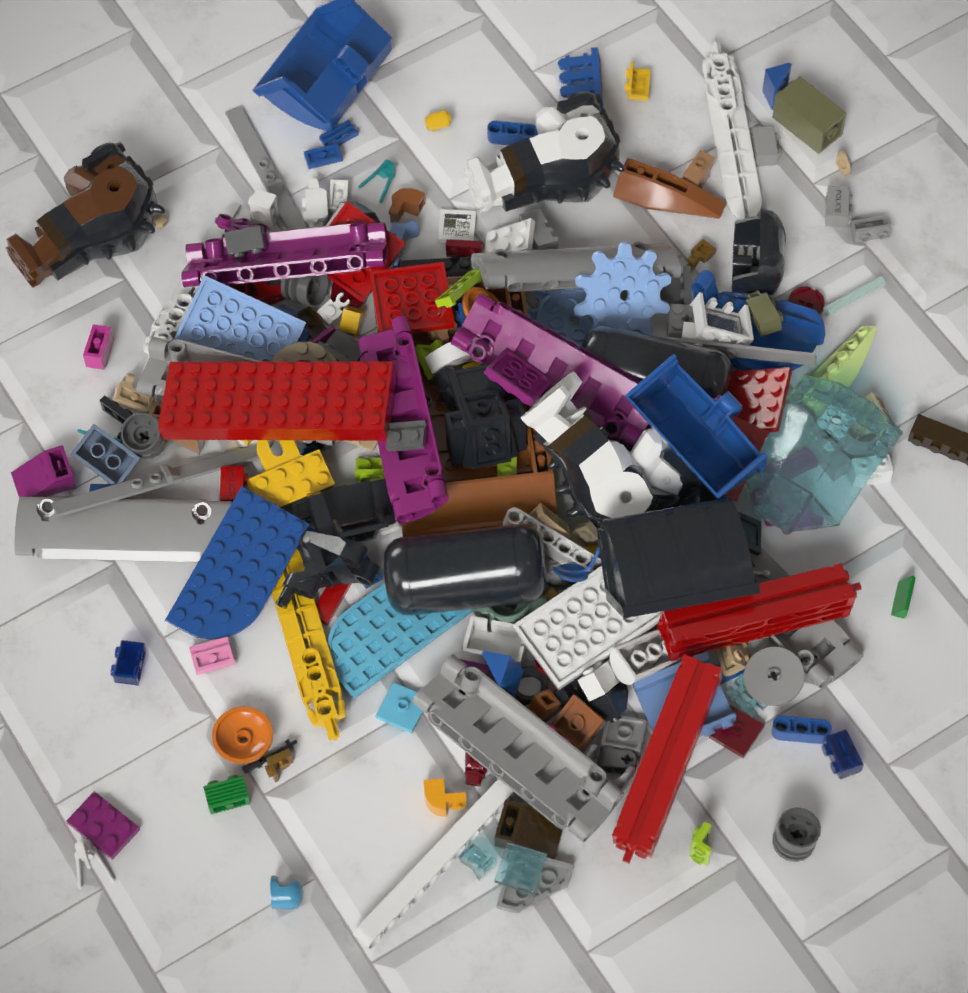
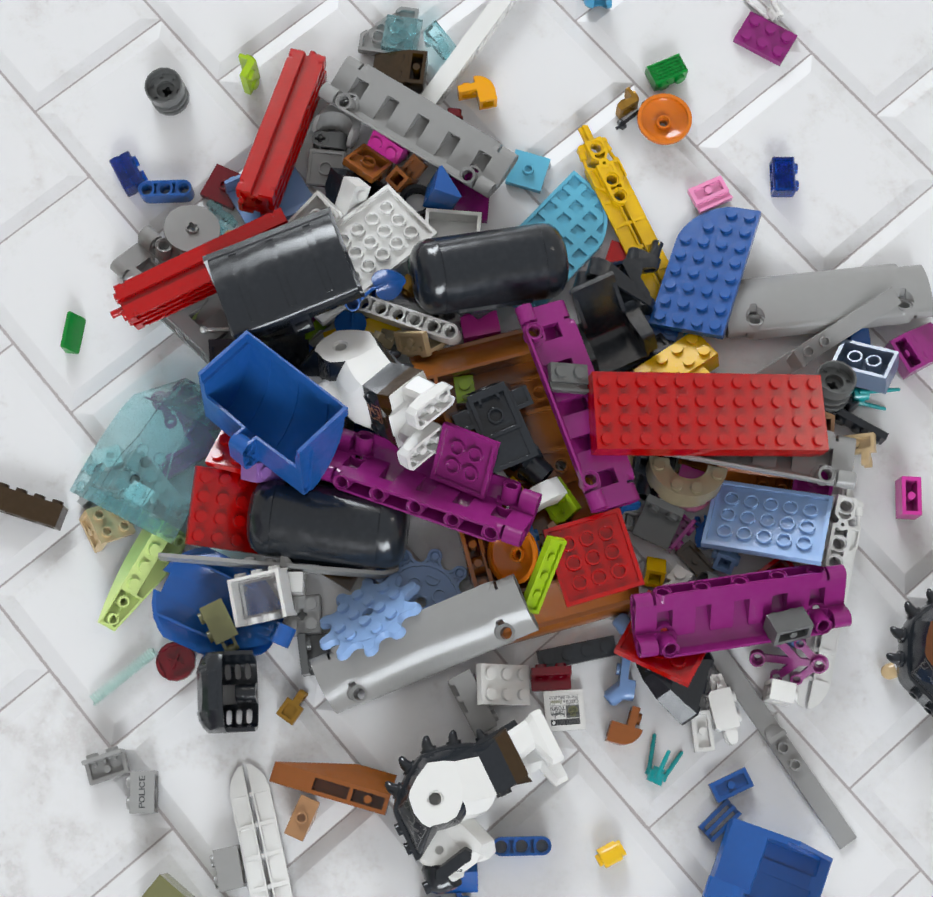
camera: 170 degrees right, 15 degrees up
red brick [220,466,249,501] -> none
tan tile [836,151,851,176] -> none

